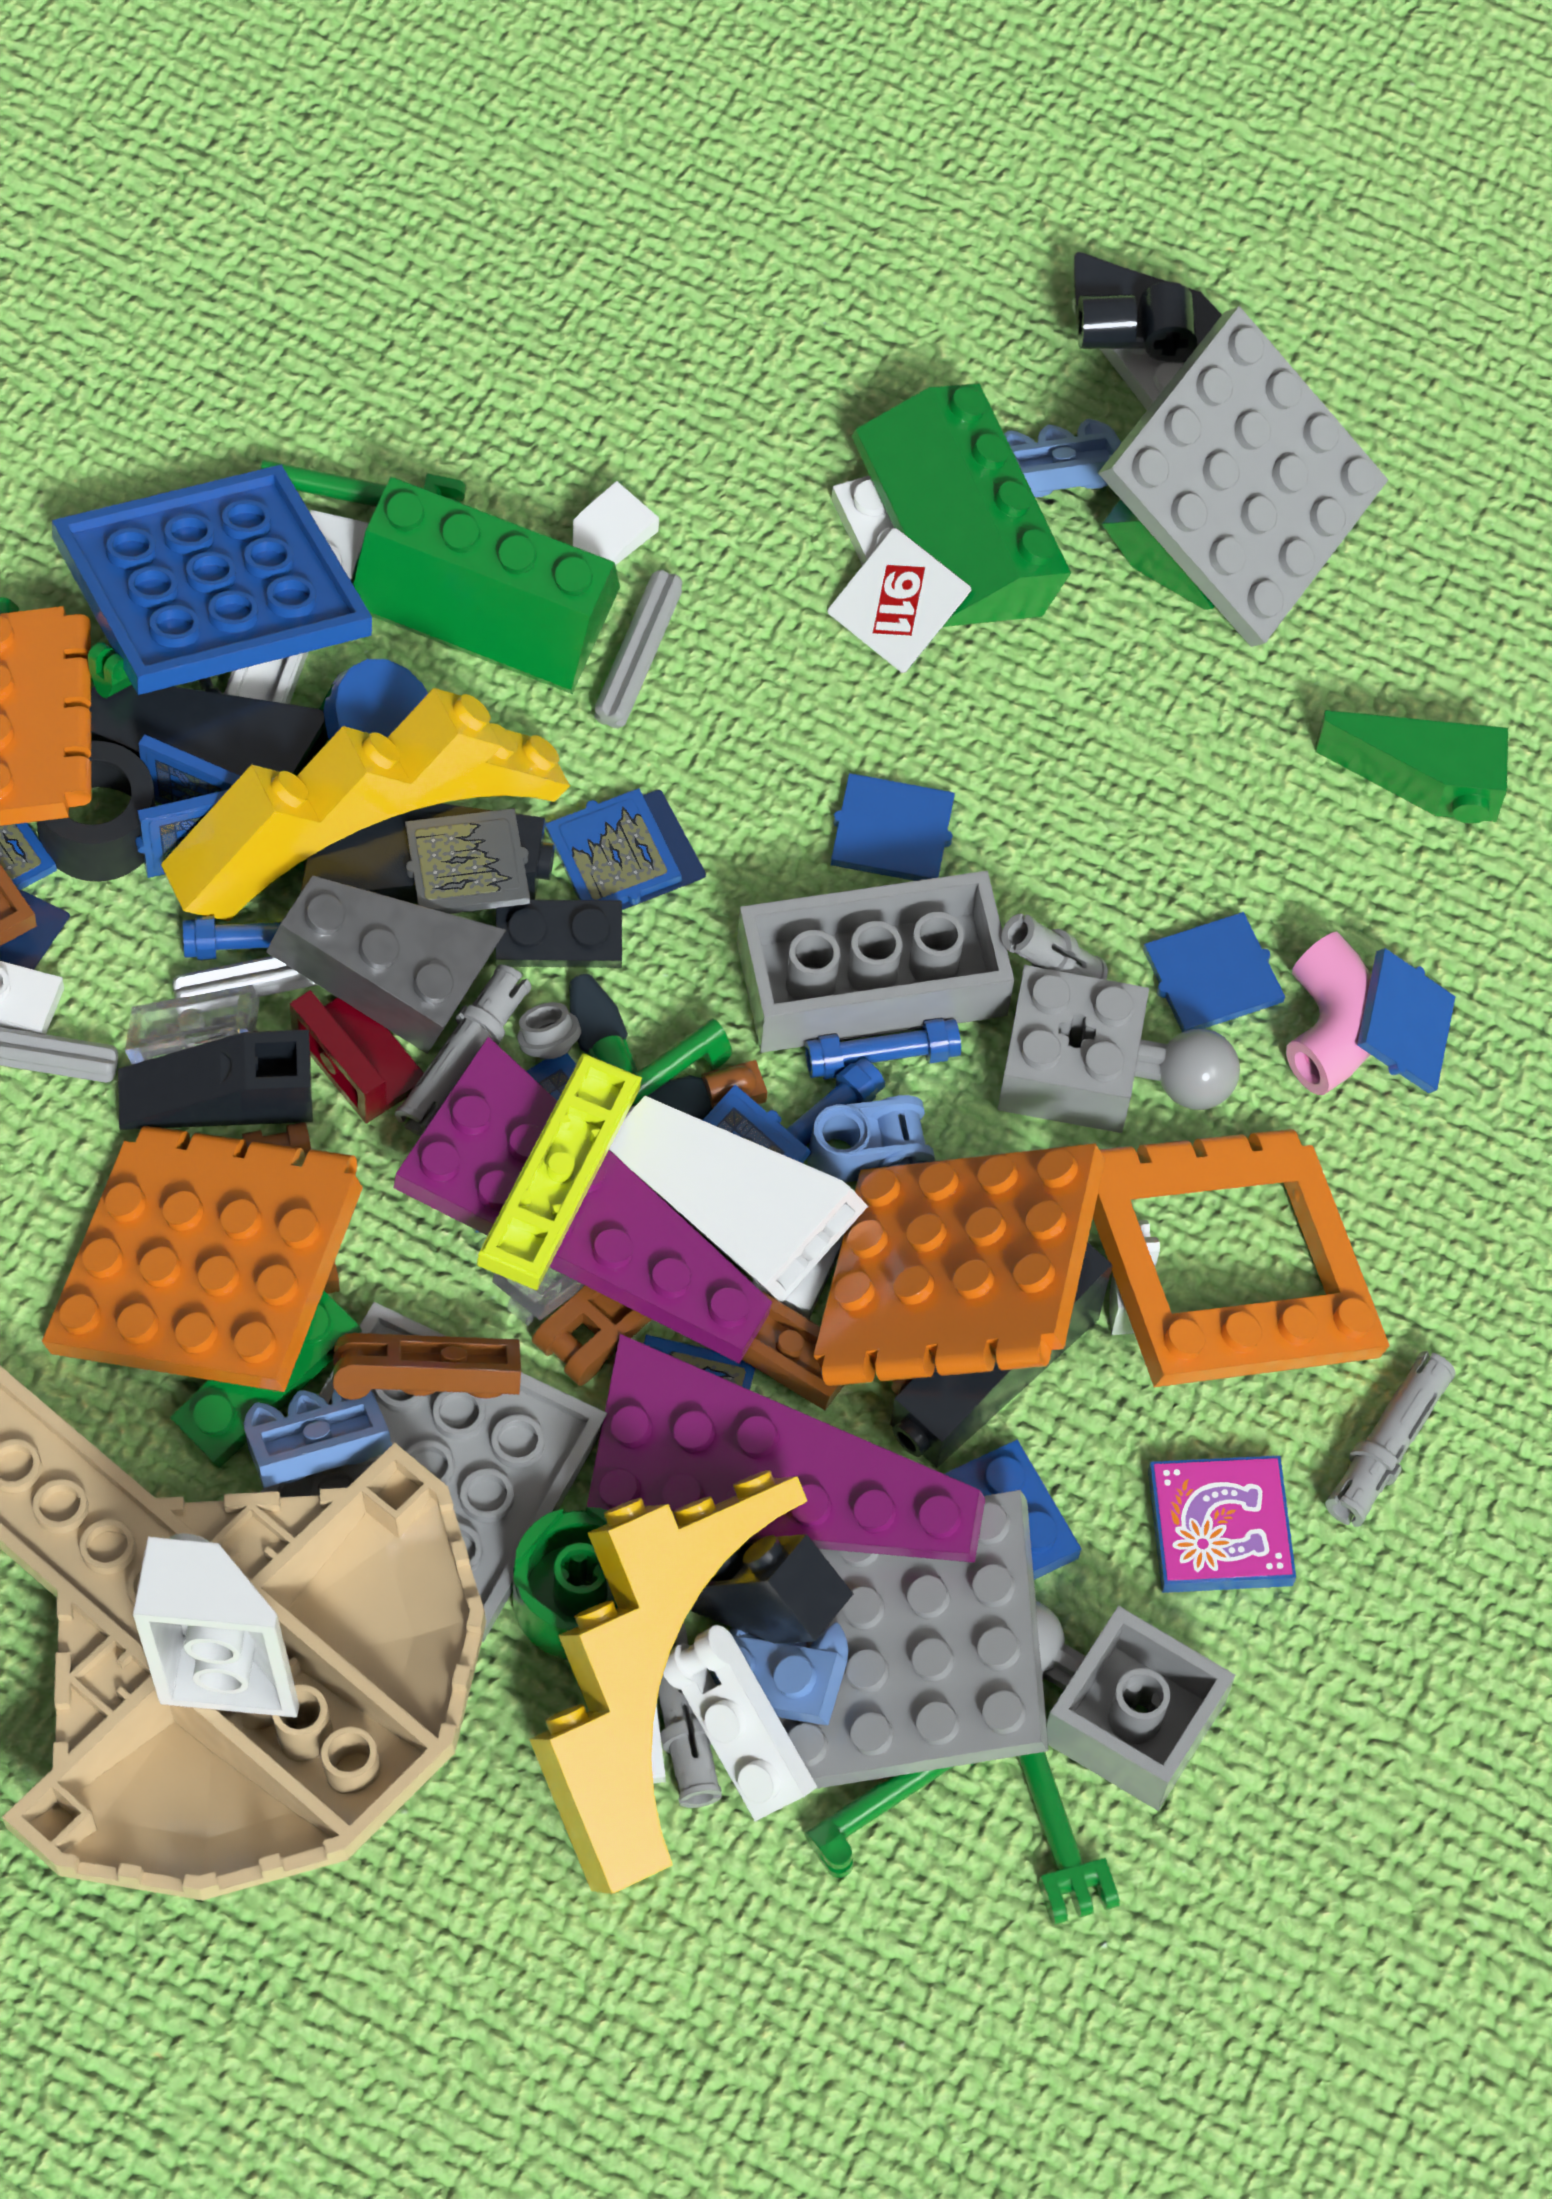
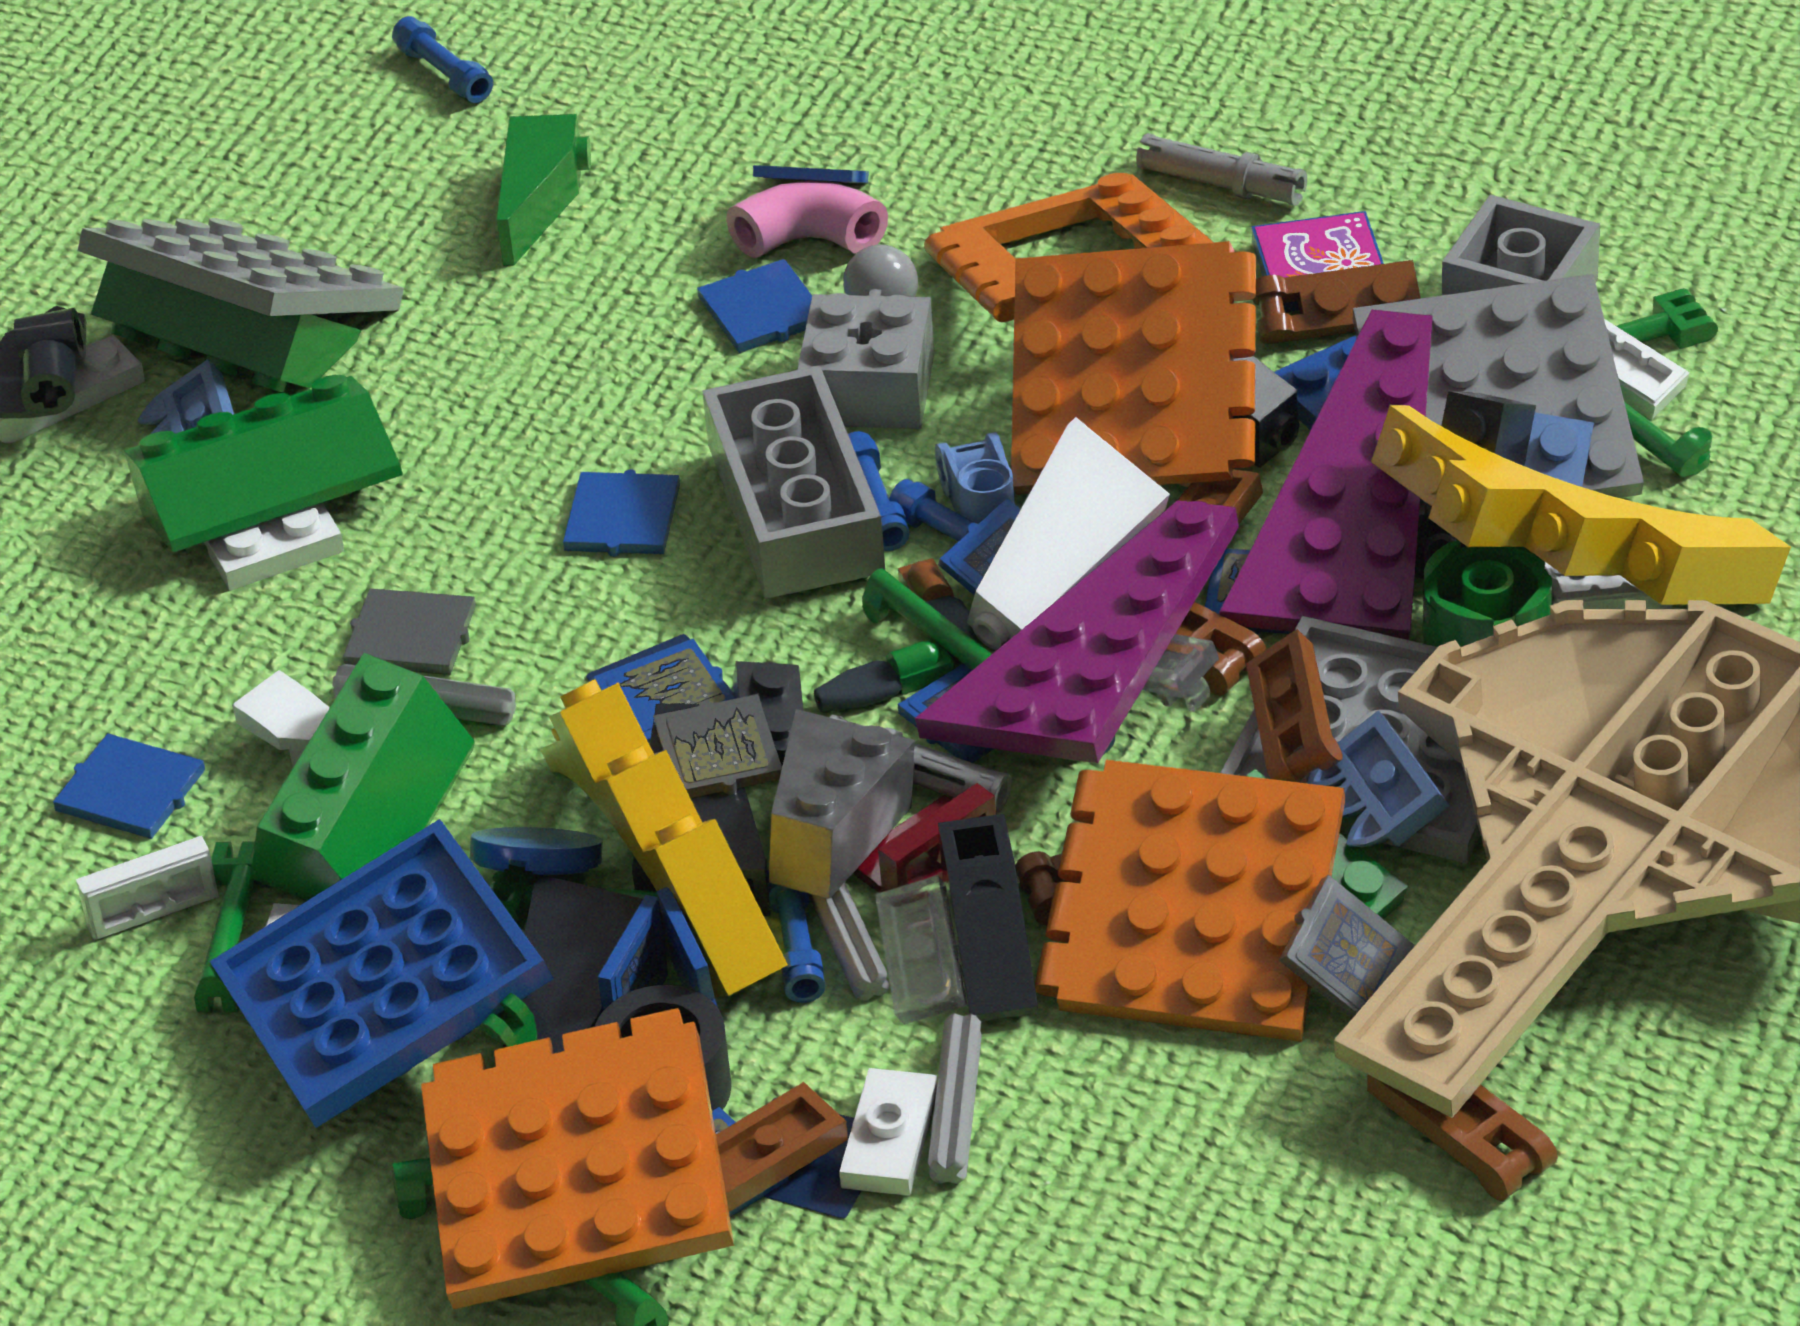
camera: 85 degrees left, 20 degrees down
white slope [133,1534,299,1717] -> none
neon yellow plate [477,1053,642,1291] -> none
light grey plate [517,1002,581,1059] -> none
white plate [663,1625,817,1821] -> none
white sticker [828,528,971,673] -> none
light grey pin [1001,914,1108,980] -> none
none -> blue piece [53,733,205,839]
none -> white plate [76,836,219,940]
none -> dark grey piece [343,588,476,675]
none -> dark orange plate [1252,260,1421,344]
none -> piece [1279,875,1415,1019]
none -> white plate [1604,319,1690,420]

